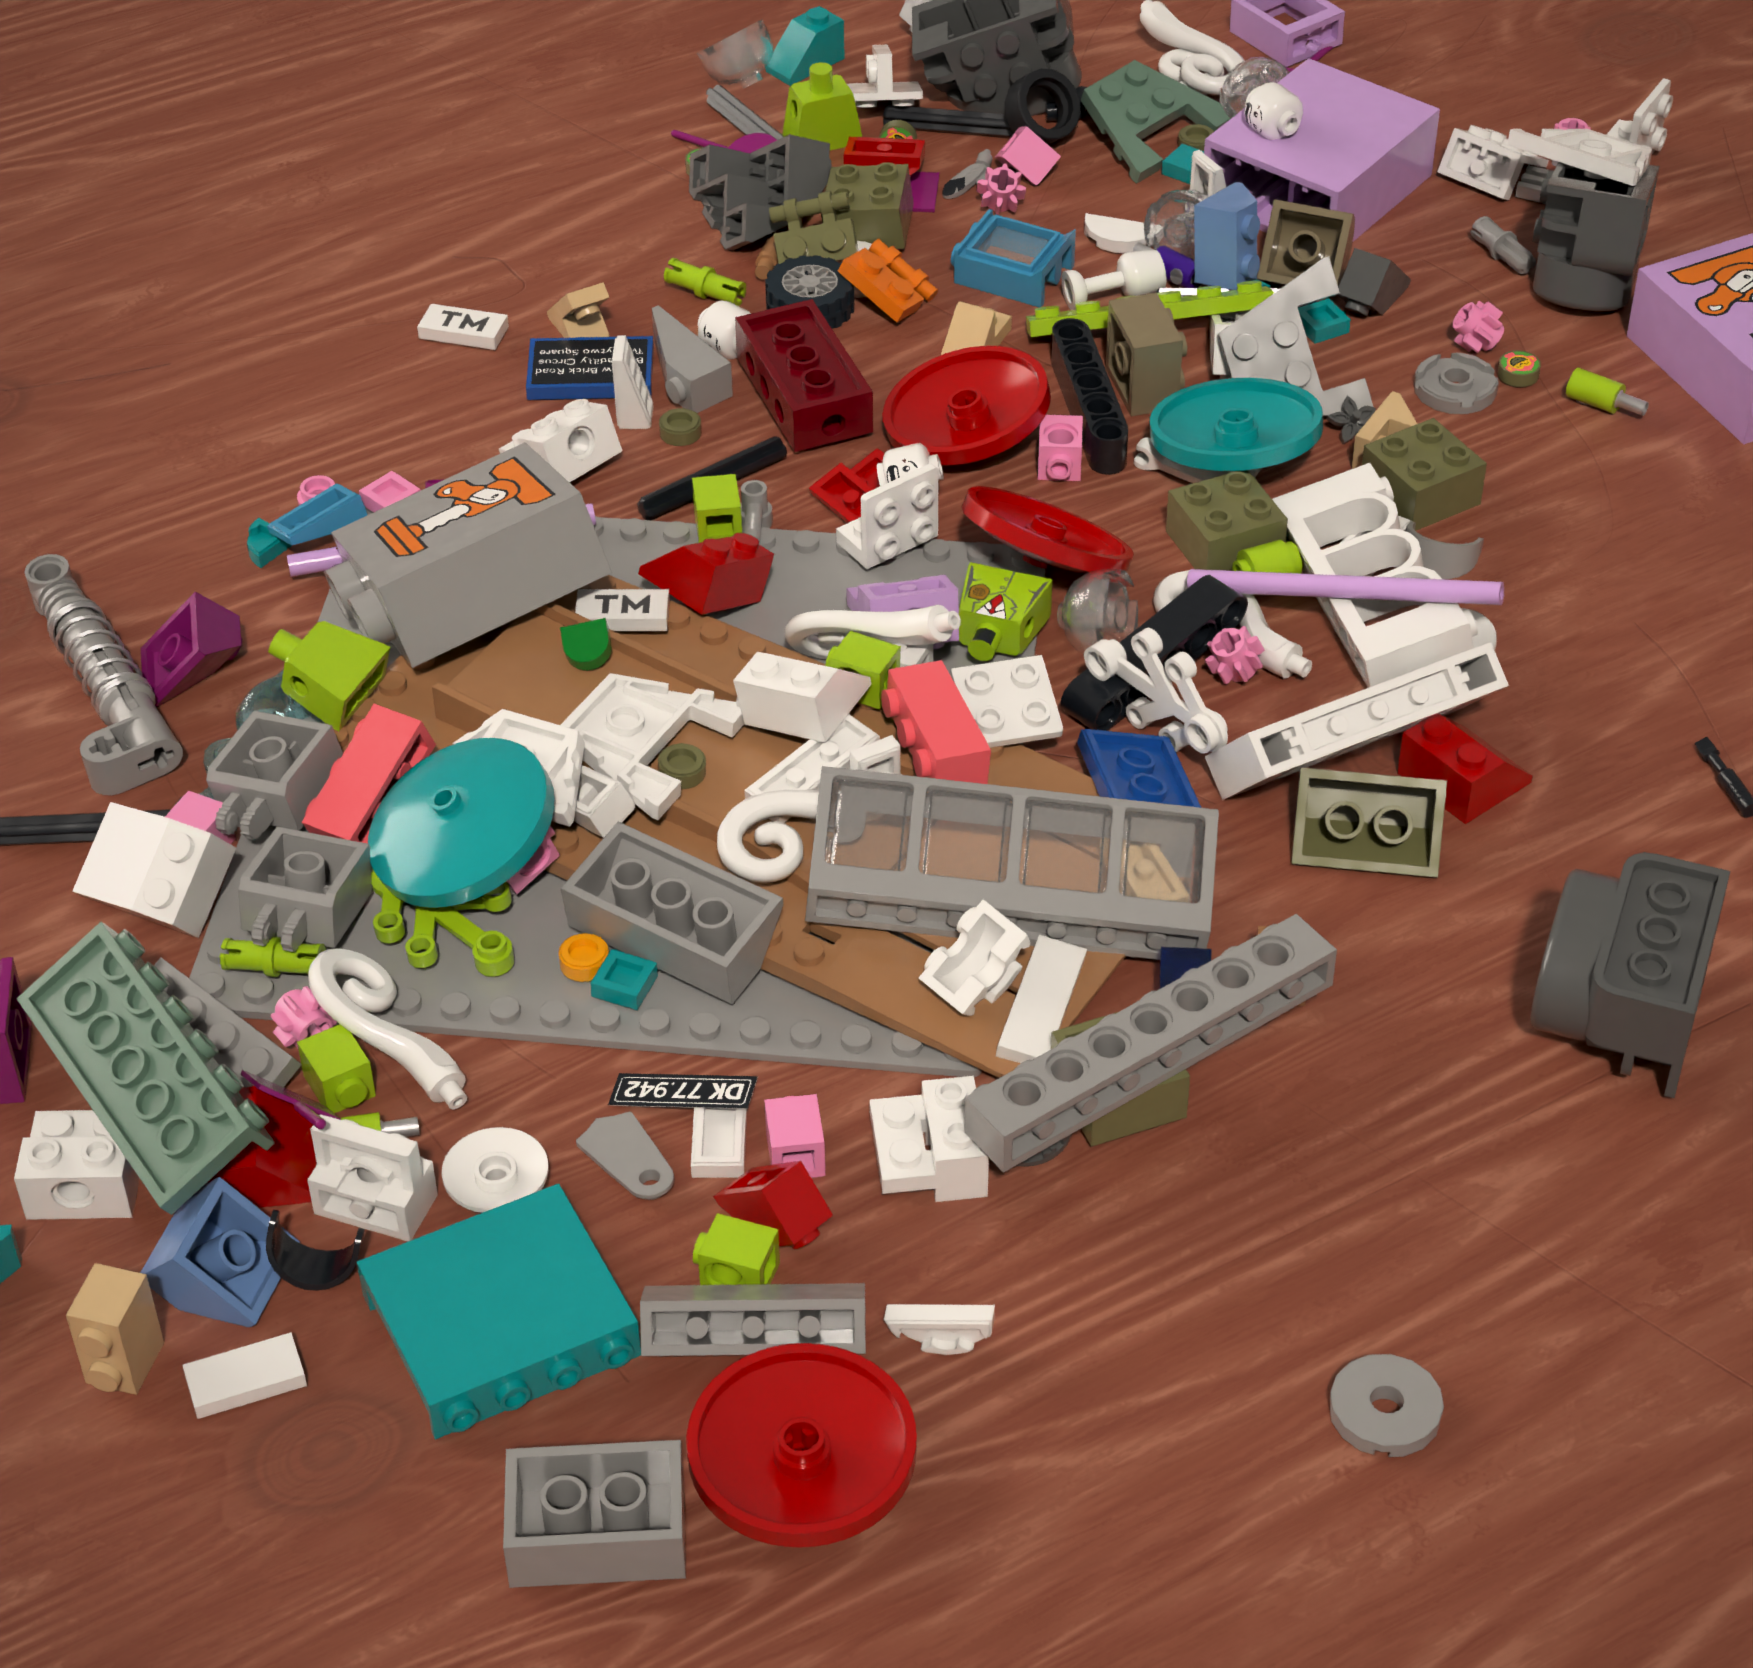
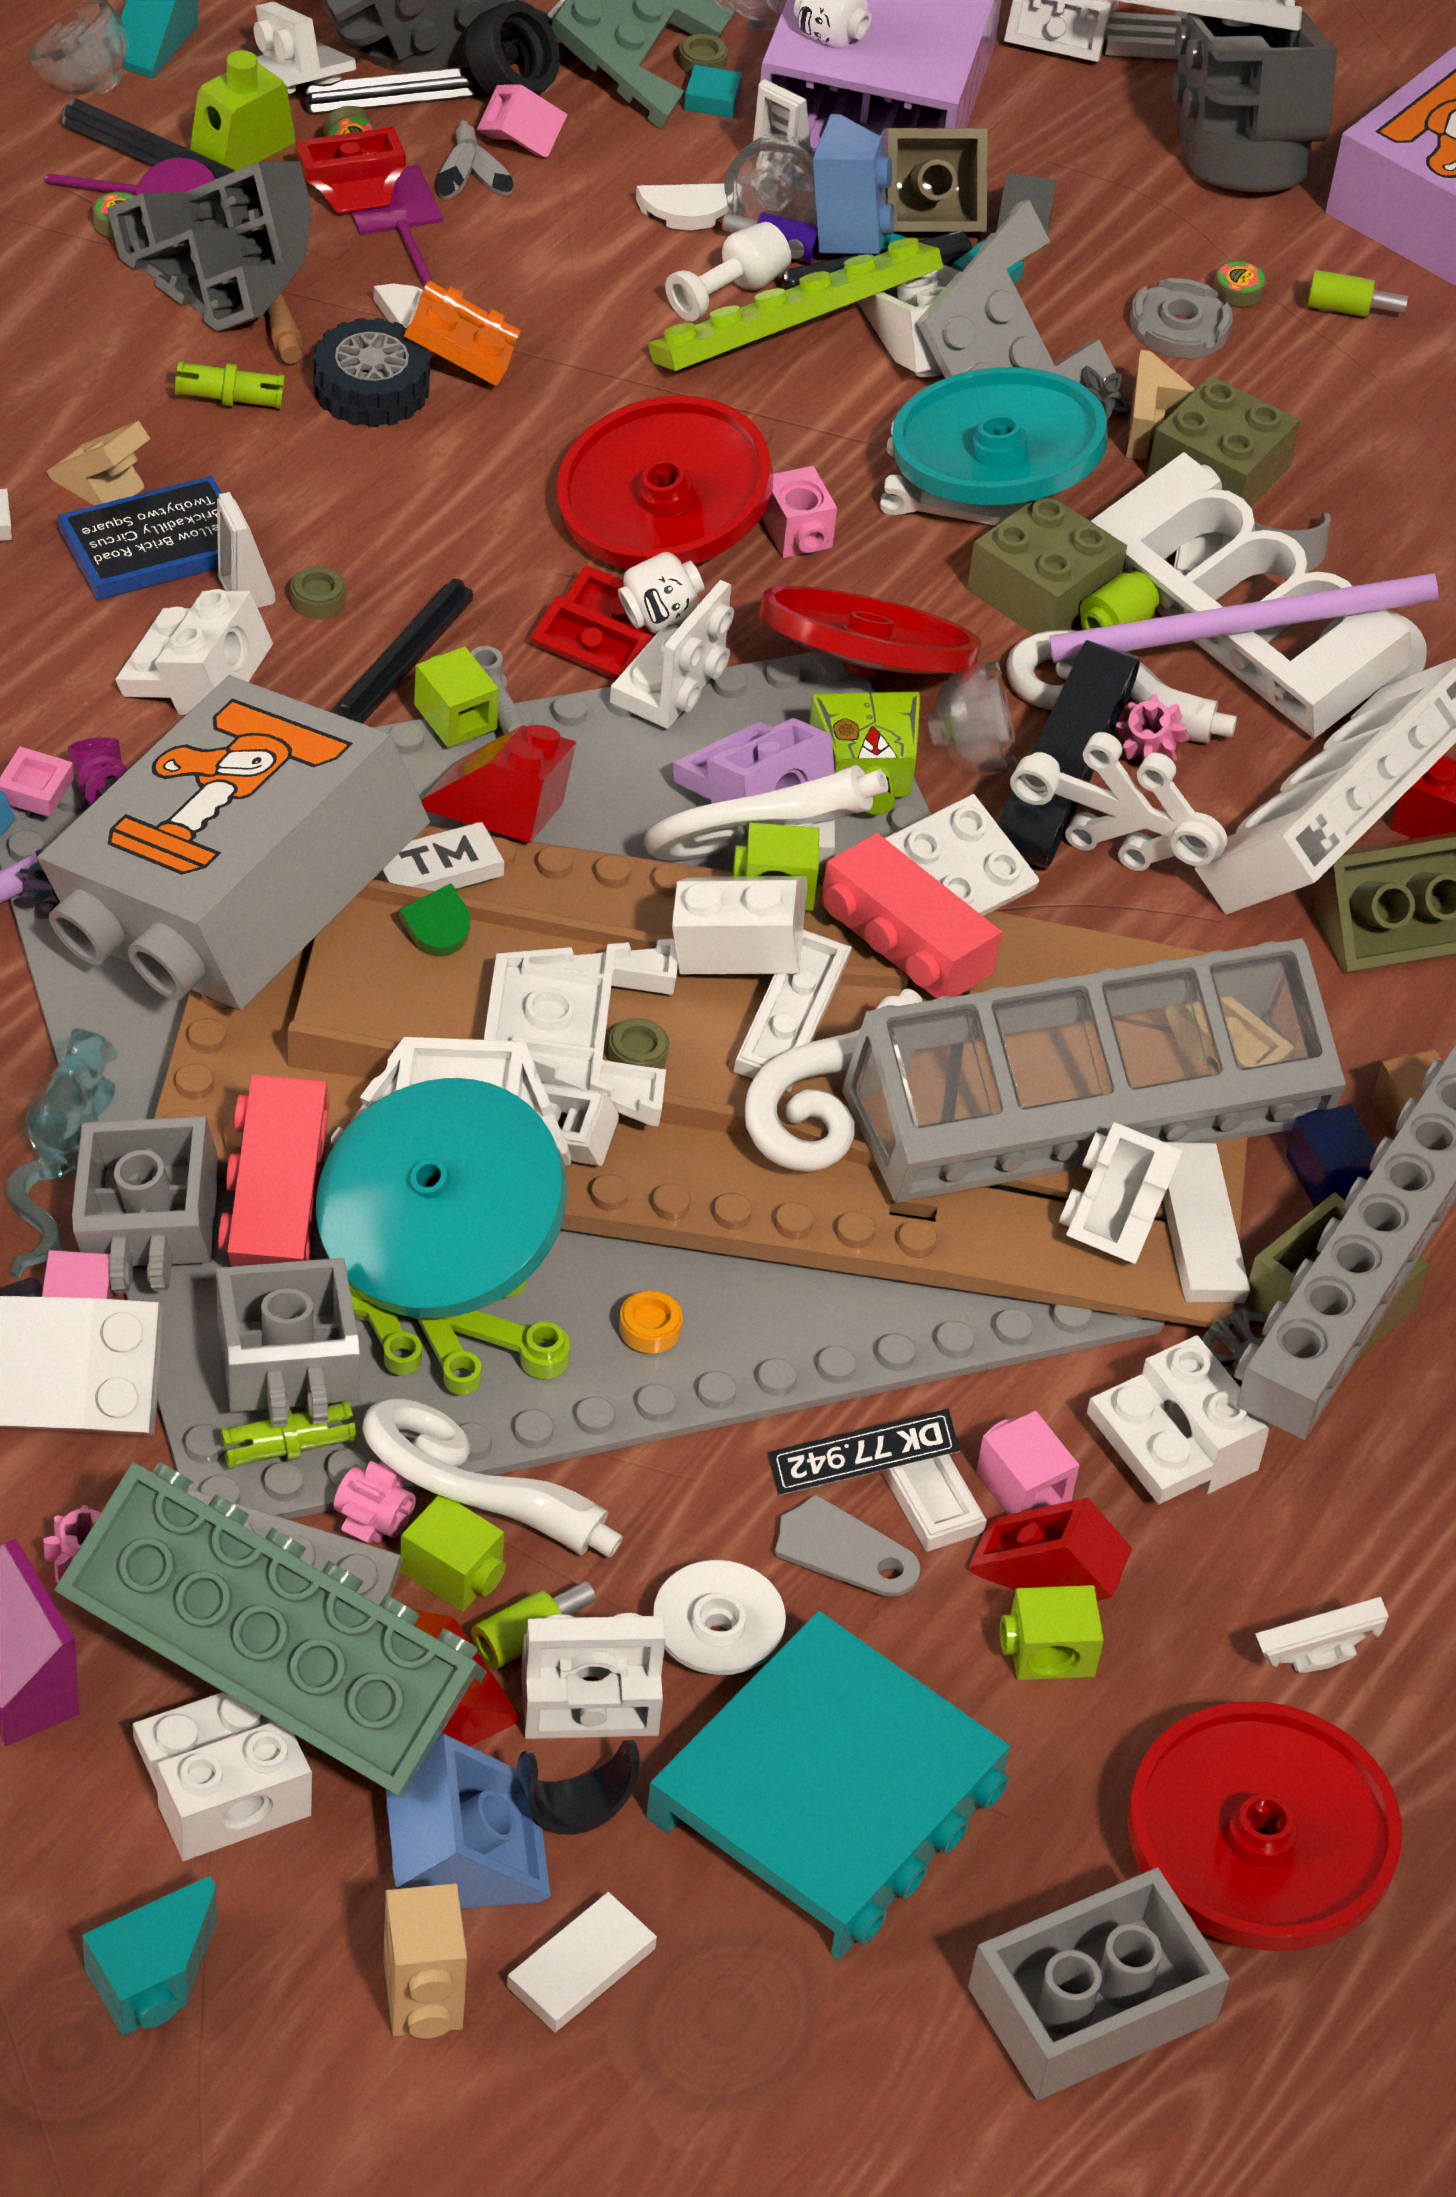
camera: 30 degrees left, 5 degrees up
magenta piece [240,1070,341,1129] -> none
lime torso [268,621,391,732] -> none
light grey slope [560,821,784,1004] -> none
teal tile [590,949,658,1010] -> none
light grey brick [640,1283,866,1356] -> none
light grey slope [652,305,733,413] -> none
white head [698,300,751,360] -> none
dark red brick [735,299,873,452] -> none
olive plate [769,191,859,264] -> none
olive brick [821,162,914,249] -> none
white tile [850,735,901,774] -> none
tan slope [941,301,1012,355] -> none
dark azure window [951,209,1076,307] -> none
bright pink gear [976,164,1026,215] -> none
black beam [1051,318,1128,475] -> none
blue tile [1077,729,1202,808] -> none
dark tan brick [1106,292,1187,417] -> none
bright pink gear [1453,301,1504,353] -> none
light grey axle [1471,216,1536,274] -> none

